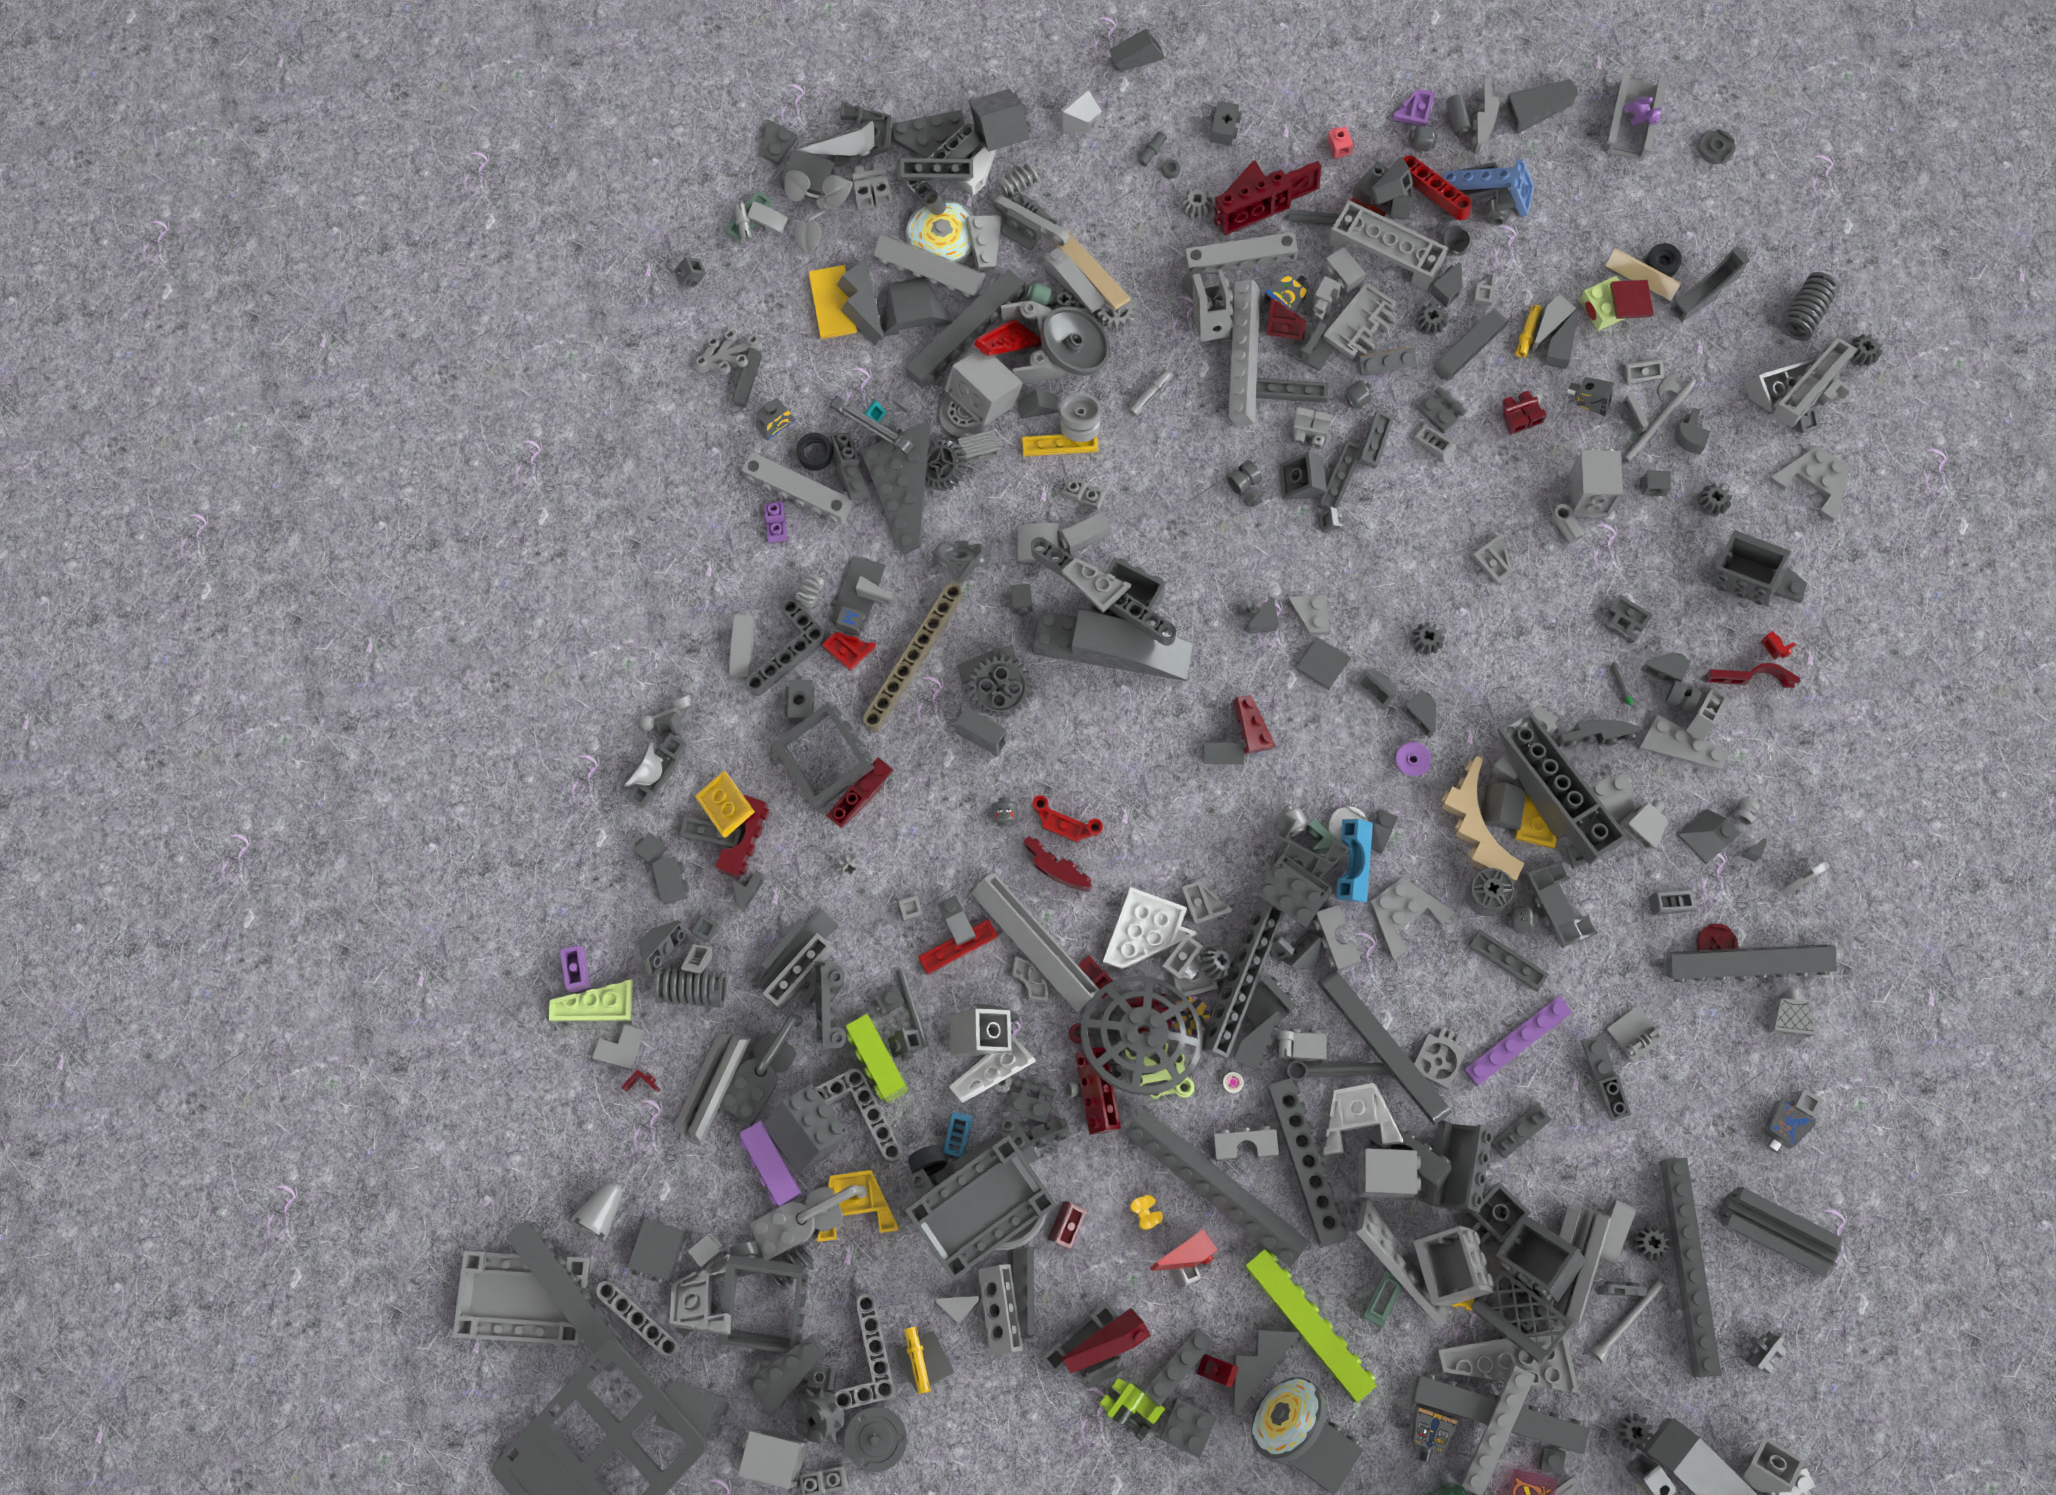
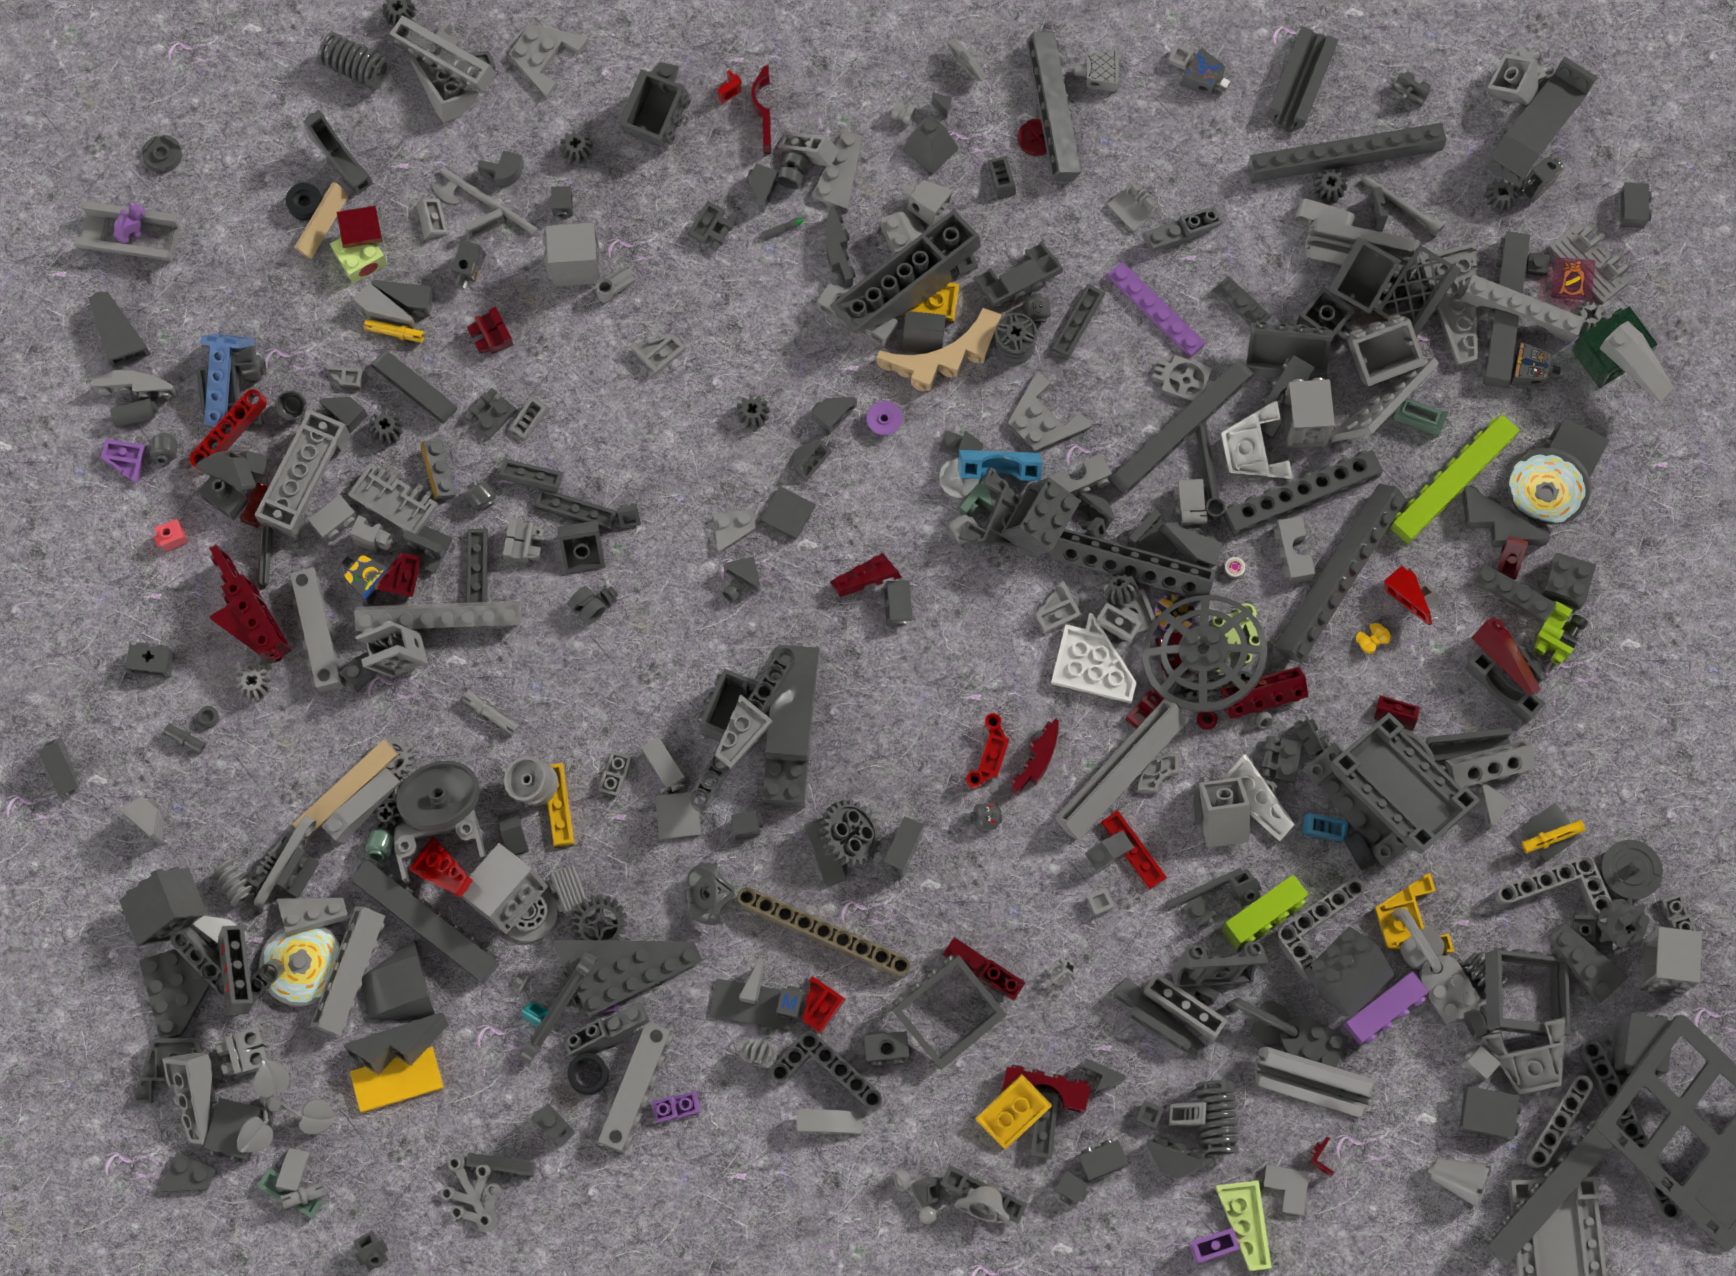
camera: 100 degrees left, 0 degrees up
none -> dark grey beam [1579,1040,1682,1222]

